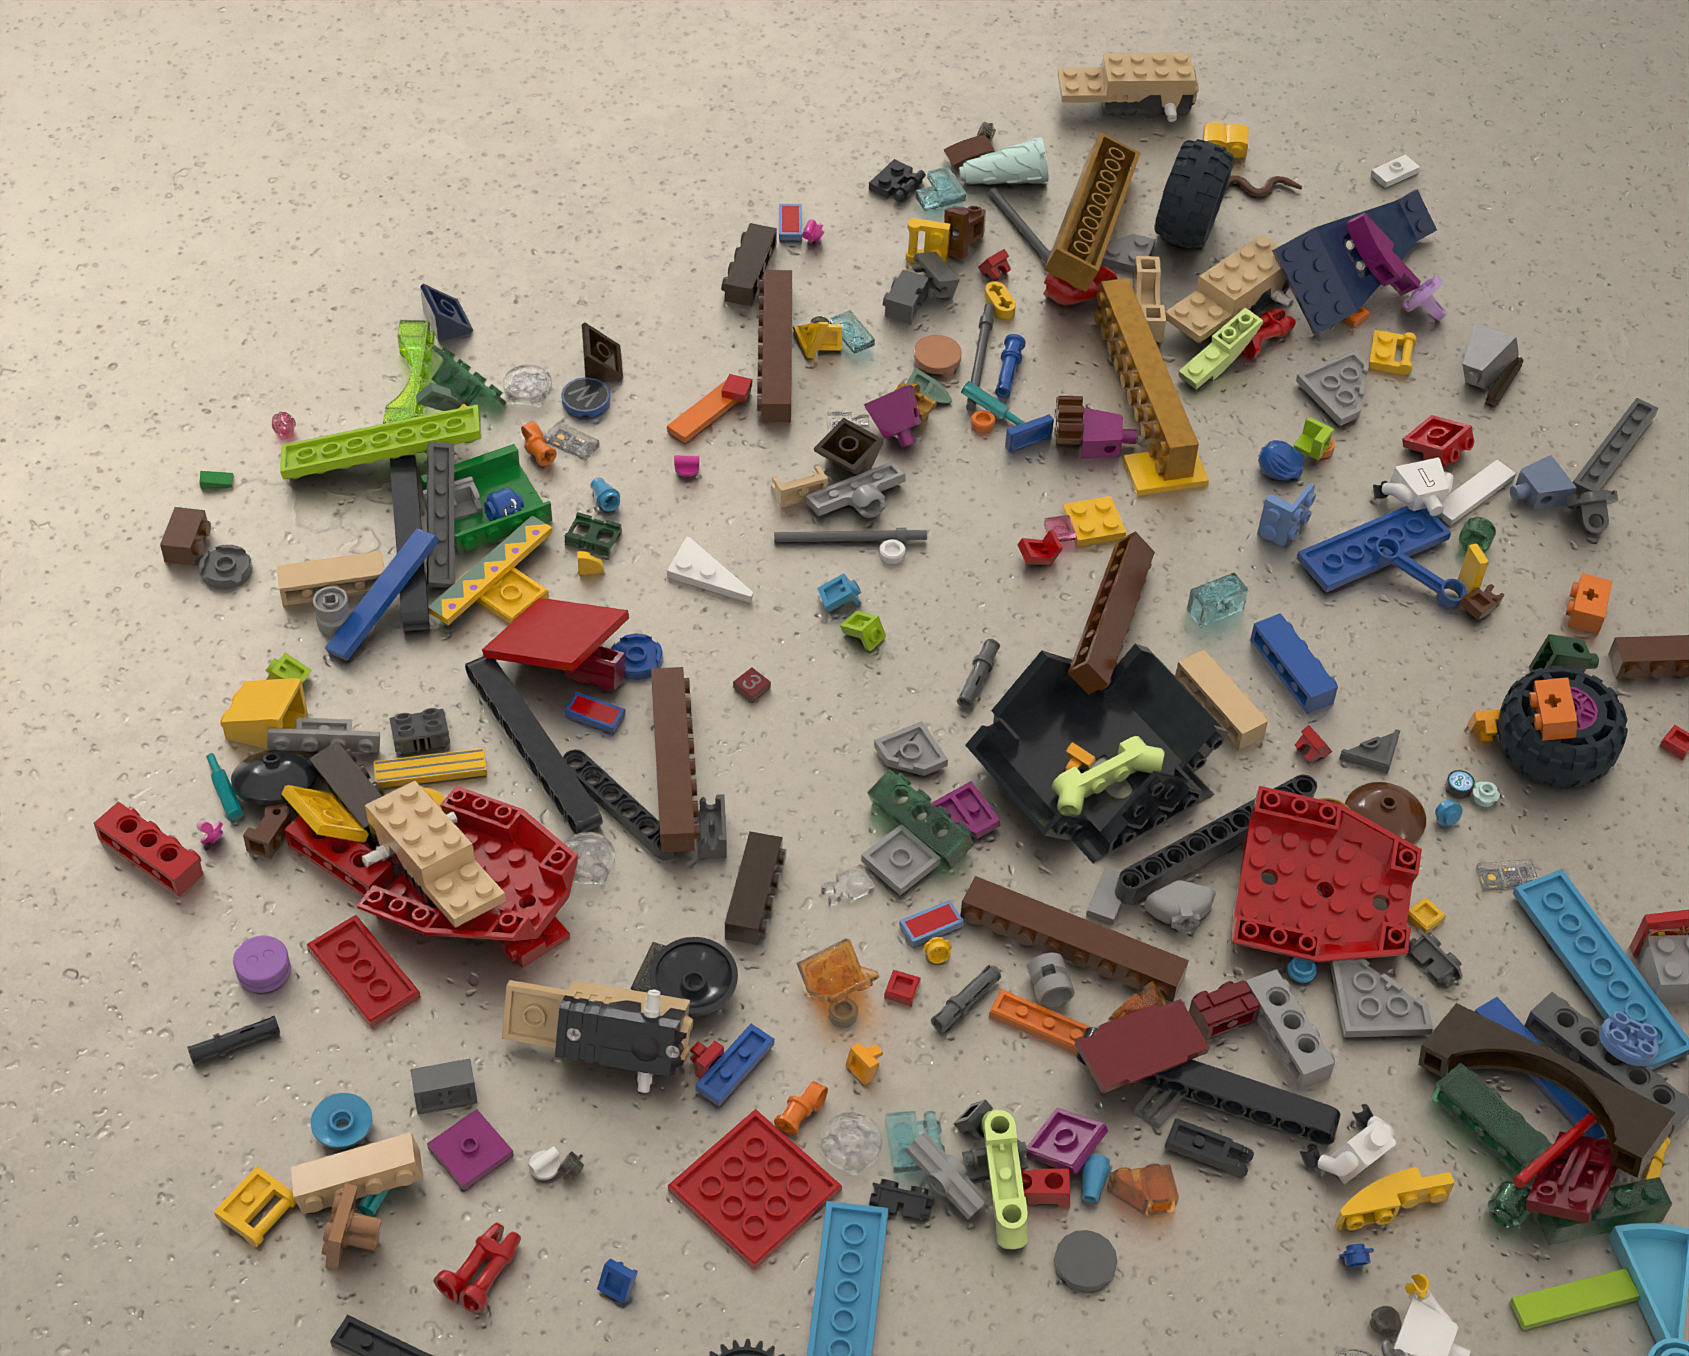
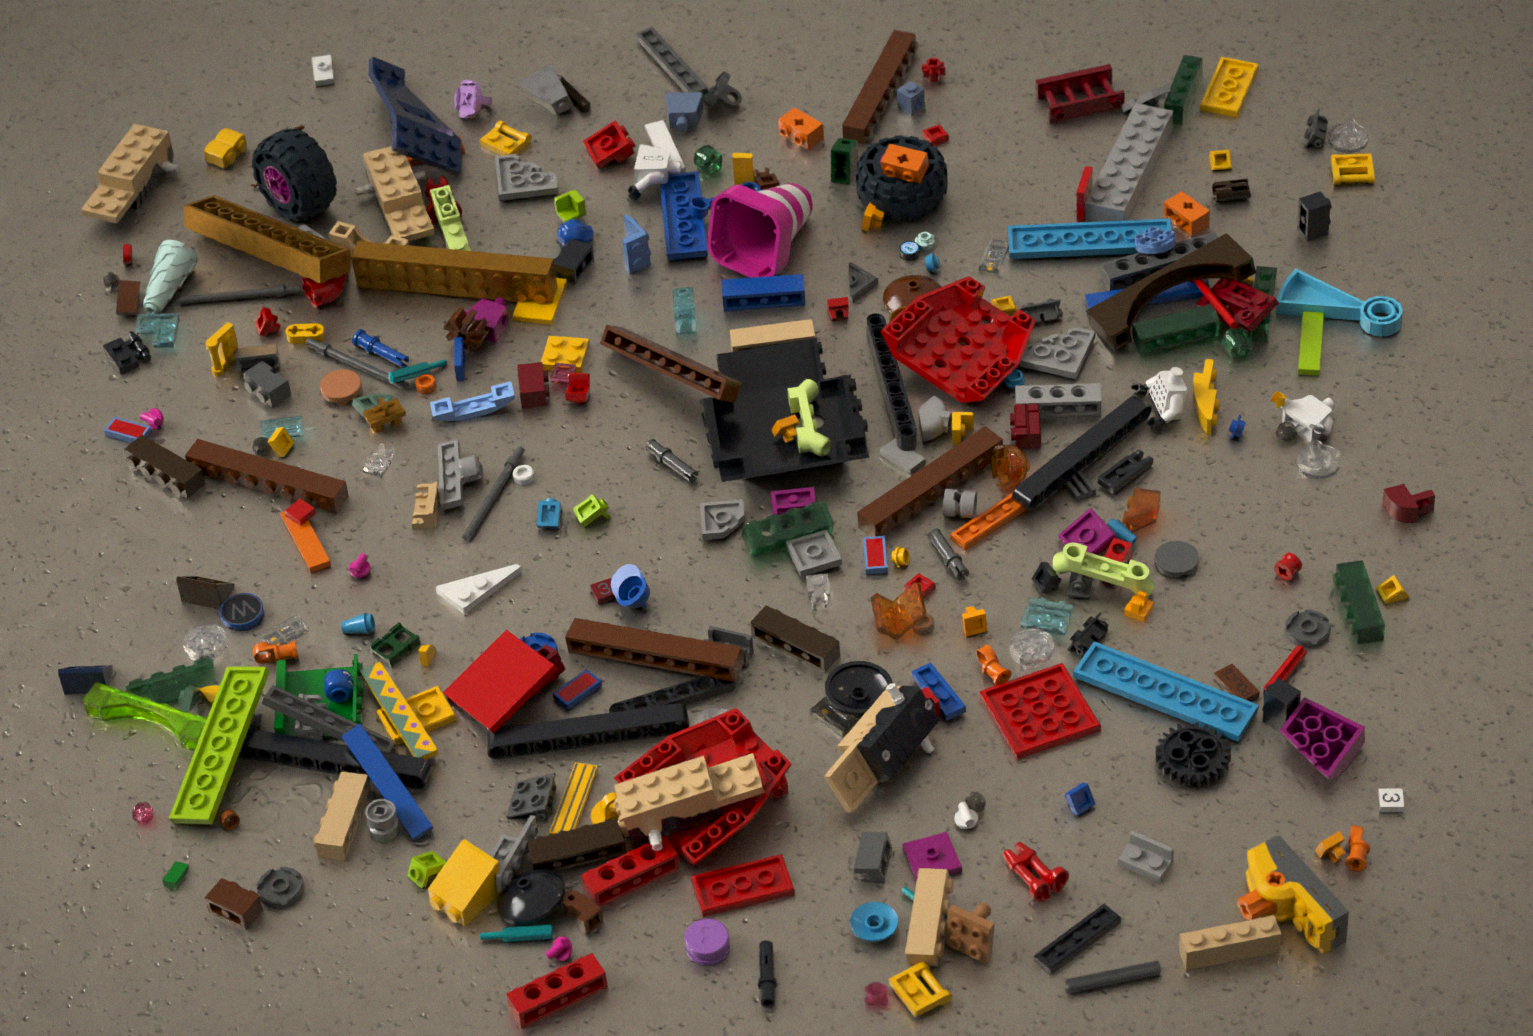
camera: 60 degrees left, 5 degrees down
yellow tile [281,785,369,843] -> none
yellow tile [793,322,829,358] -> none
dark brown slope [814,417,884,474] -> none
magenta torso [864,385,921,448] -> none
light grey piece [905,1132,988,1219] -> none
reddish brown tile [944,206,986,259] -> none
dark red piece [1075,999,1210,1094] -> none
magenta slope [1346,213,1421,296] -> none
none -> red tile [123,244,132,264]
none -> dark orange hinge [219,809,240,830]
none -> light blue slope [430,381,515,421]
none -> dark red brick [517,362,550,408]
none -> black brick [554,239,594,285]
none -> blue piece [611,564,650,609]
none -> dark pink cone [707,183,813,278]
none -> clear pink plate [864,982,889,1006]
none -> yellow bracket [952,412,974,445]
none -> light orange tile [1124,591,1154,623]

